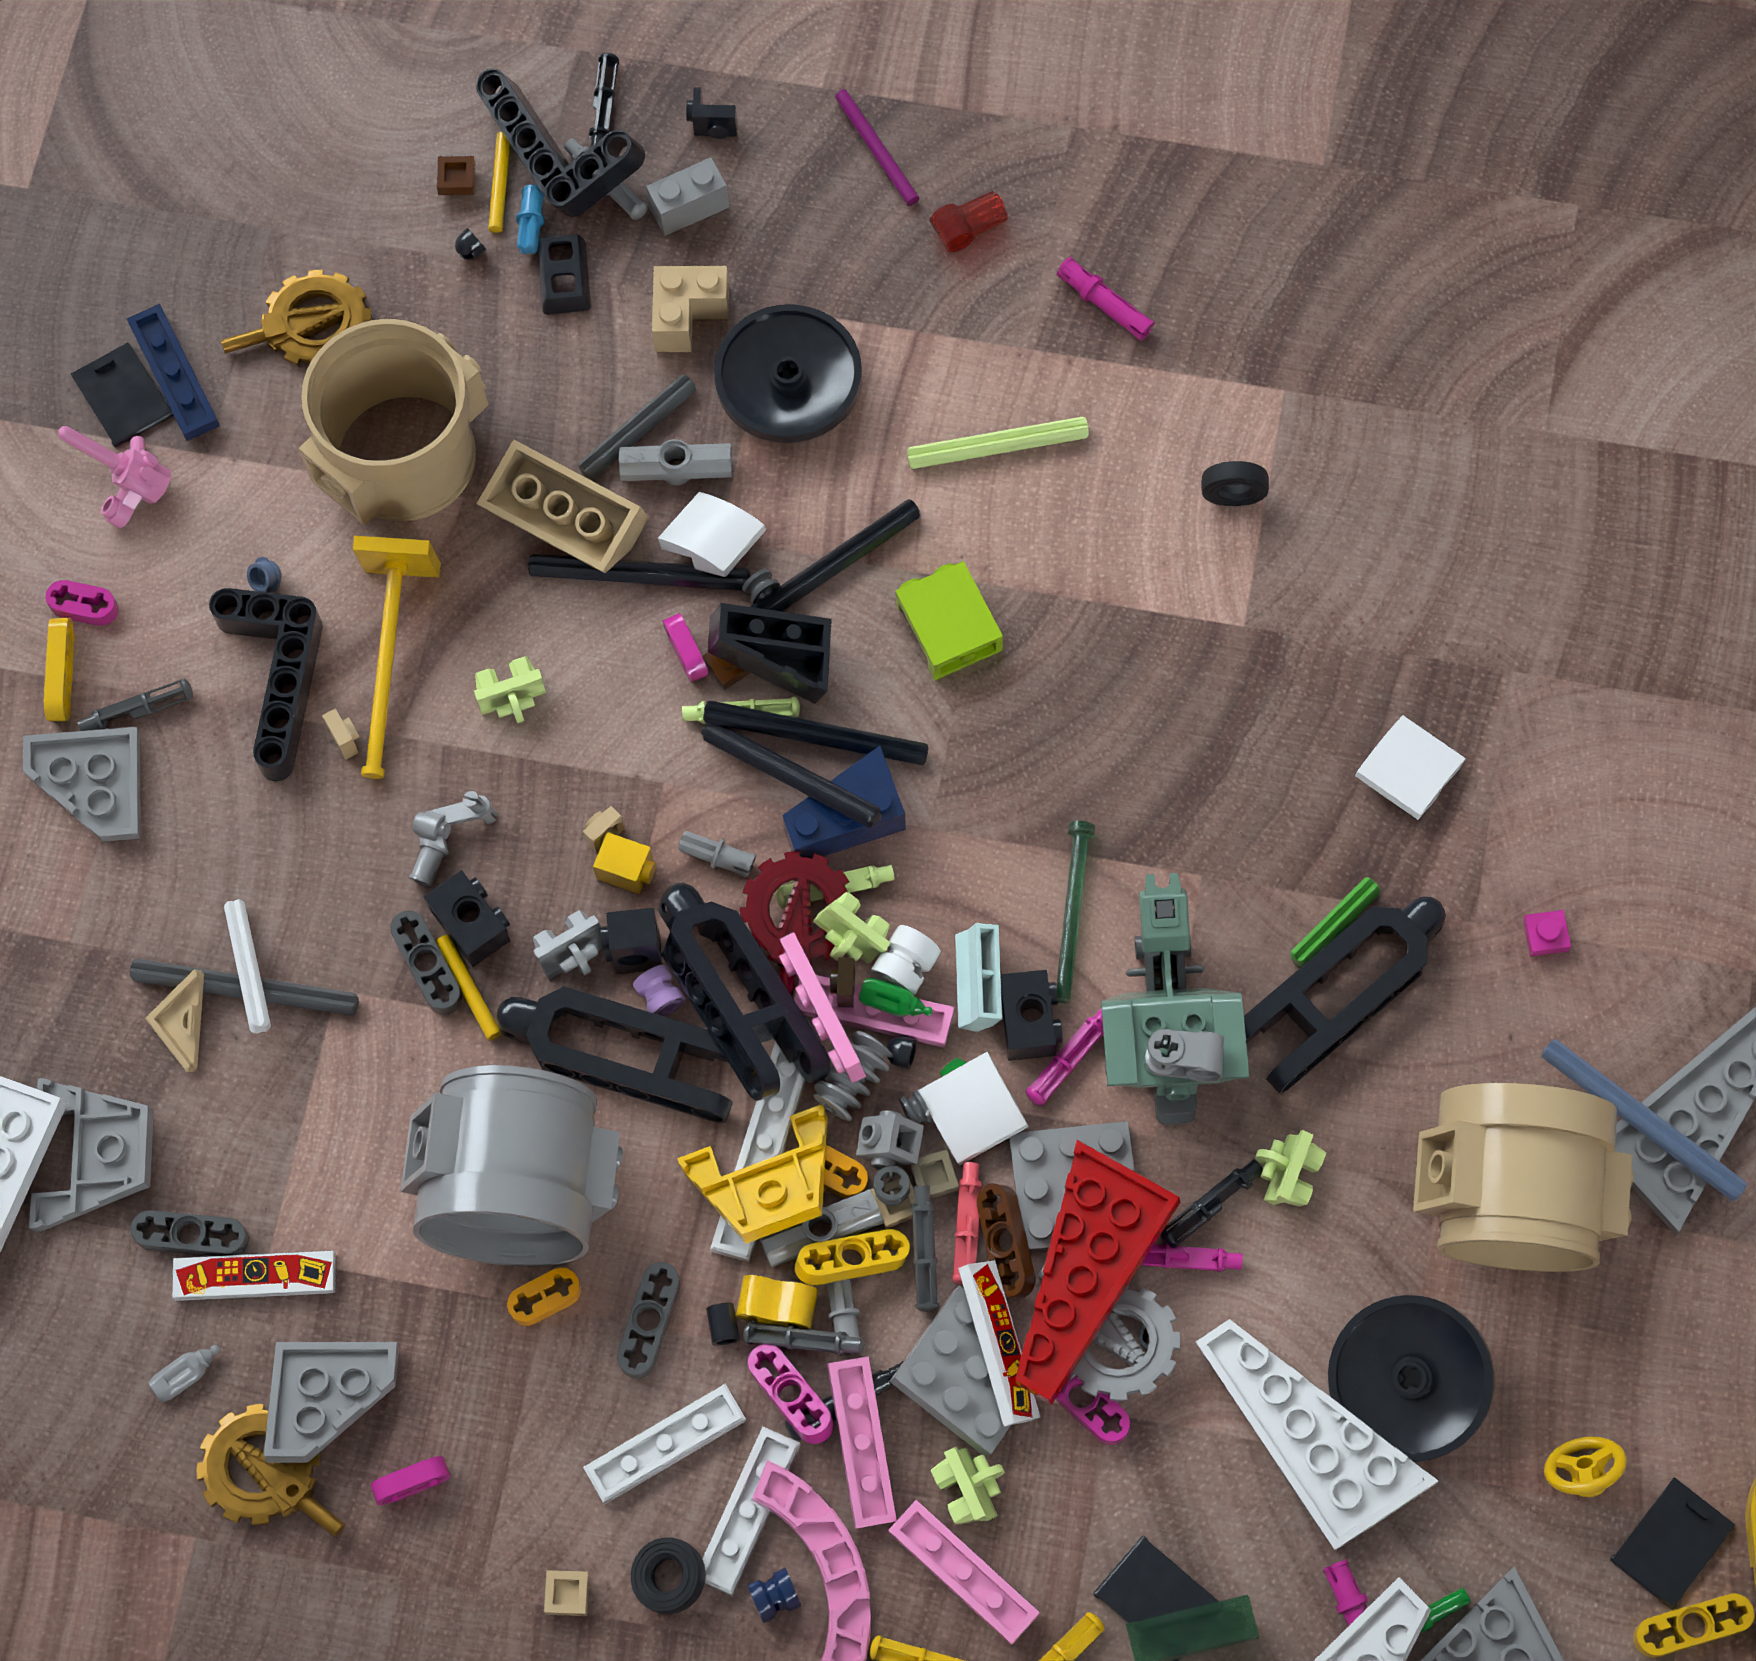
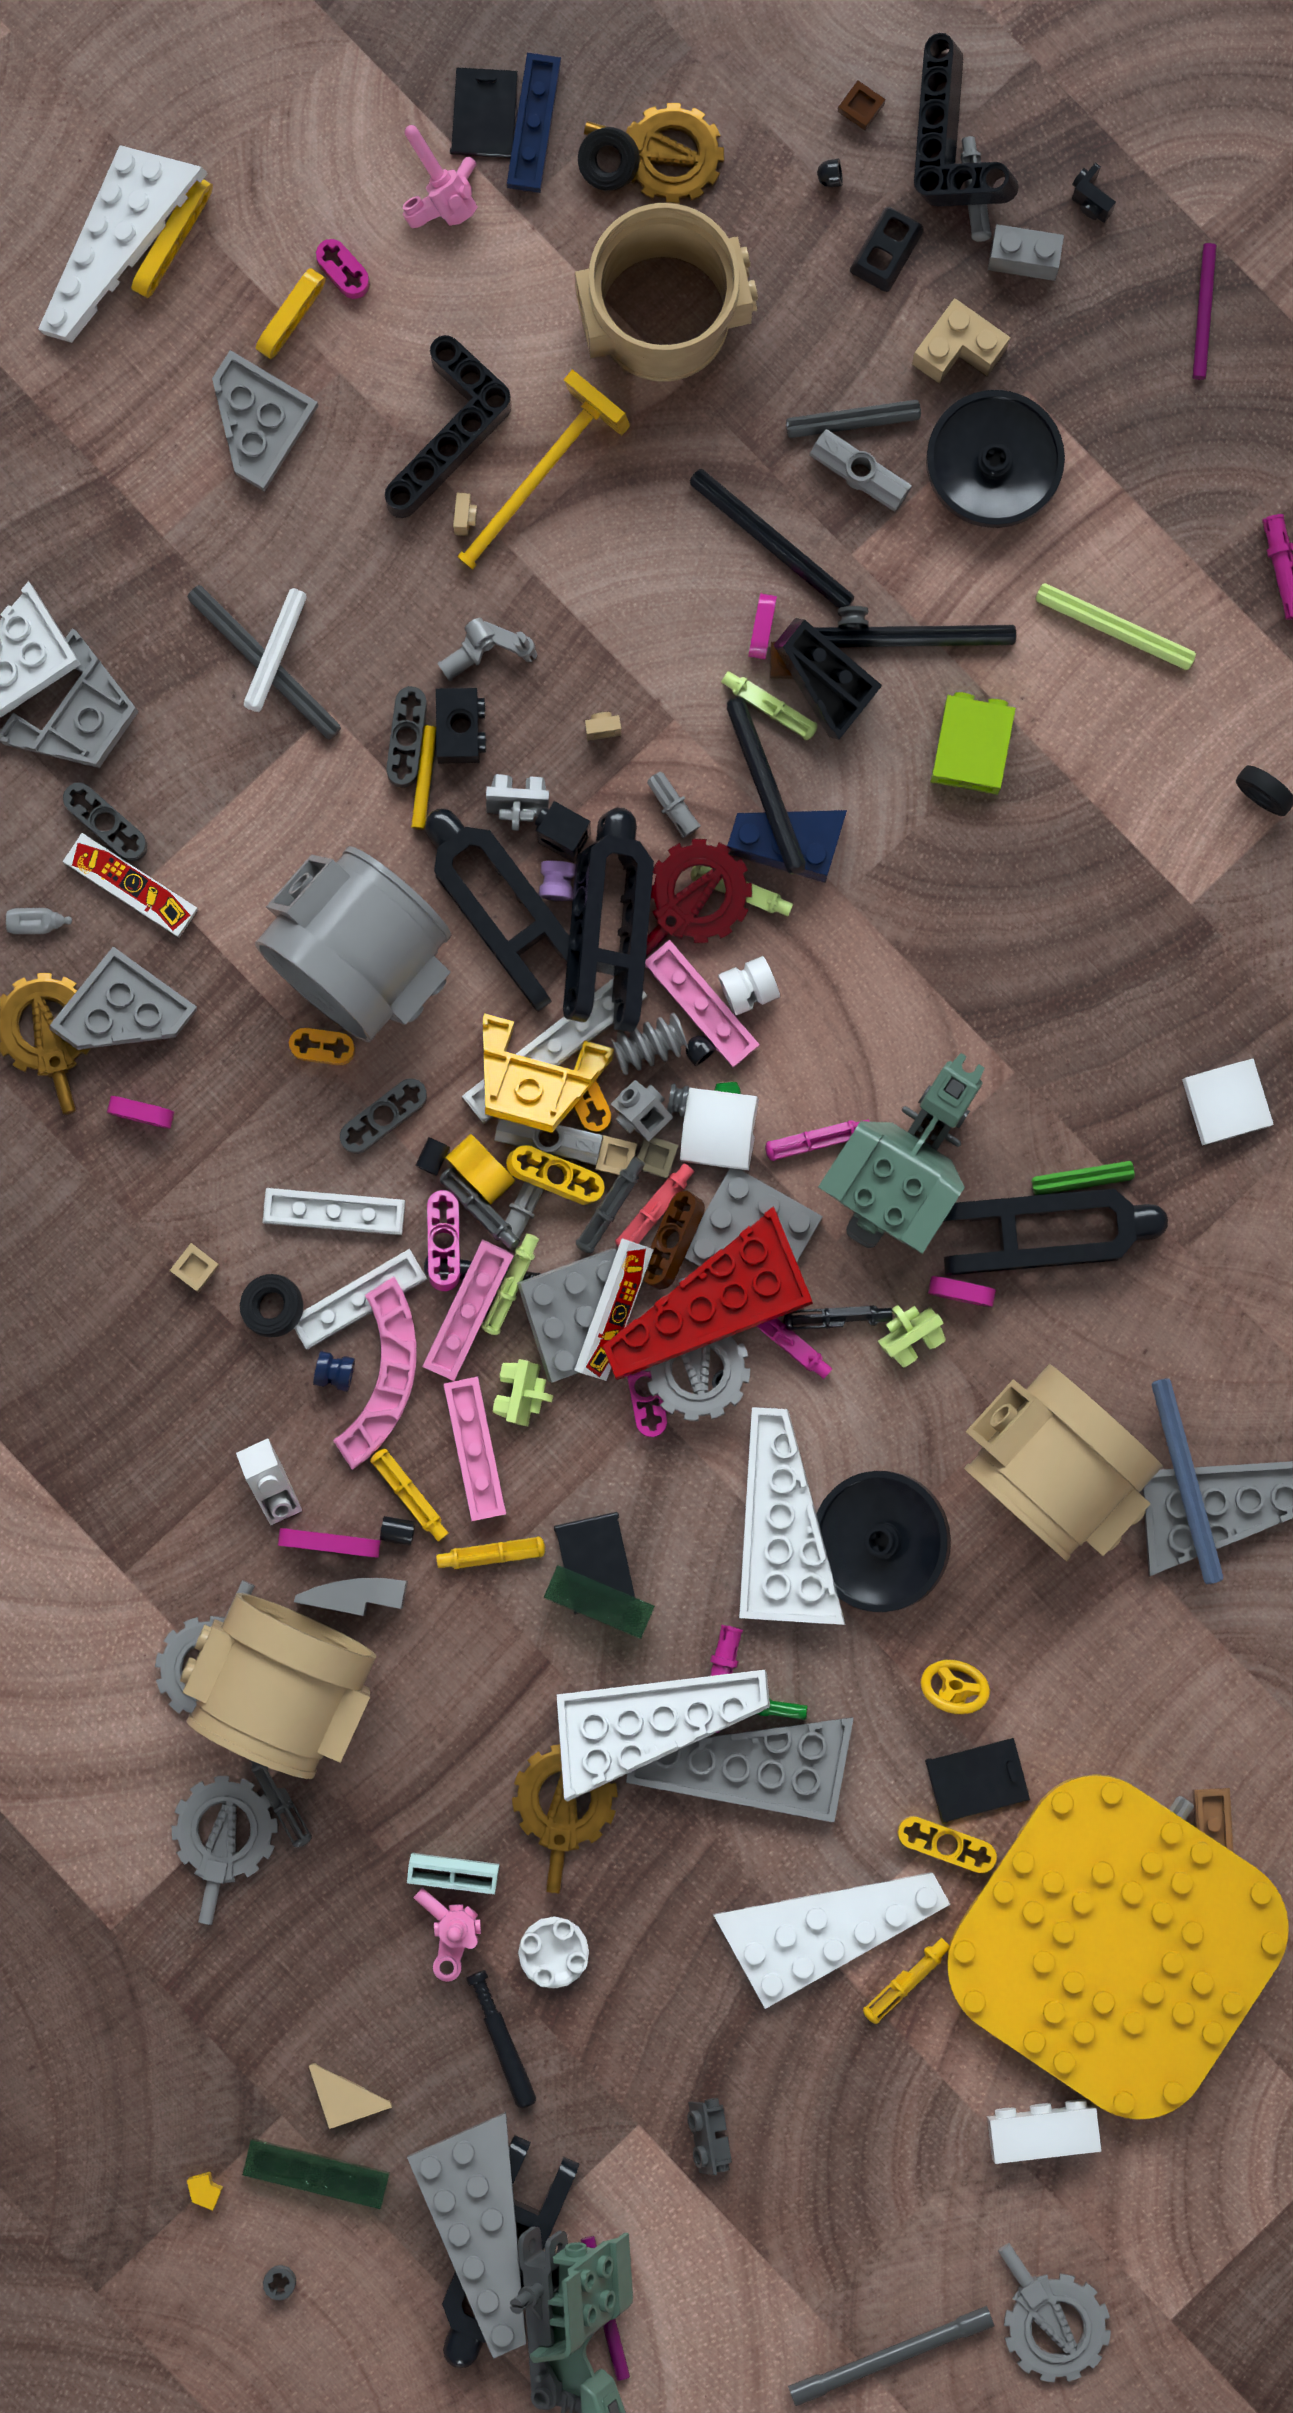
camera: 30 degrees right, 15 degrees up
dark grey piece [77,678,193,731] -> none
tan tile [145,969,204,1072] -> none
sand blue plate [247,557,282,593] -> none
yellowish green hips [474,656,546,724] -> none
tan slope [477,439,650,573] -> none
yellow bar [488,132,510,233] -> none
dark azure axle [516,184,545,255] -> none
black piece [588,53,619,147] -> none
yellow brick [593,832,656,894] -> none
white slope [658,492,766,577] -> none
black axle [703,701,929,765] -> none
bright pink plate [779,932,866,1083] -> none
yellowish green hips [813,892,891,964] -> none
dark brown plate [830,957,855,1008] -> none
green piece [859,978,933,1017] -> none
dark grey bush [874,1166,910,1206] -> none
clear red piece [930,191,1008,253] -> none
light aqua piece [955,923,1002,1032] -> none
black brick [1000,970,1063,1061] -> none
clear green bar [1056,820,1096,1004] -> none
light grey piece [1145,1029,1224,1082] -> none
dark pink plate [1523,910,1571,957] -> none
none -> yellowish green piece [481,1233,539,1335]
none -> black tyre [578,127,640,191]
none -> dark pink beam [928,1276,996,1307]

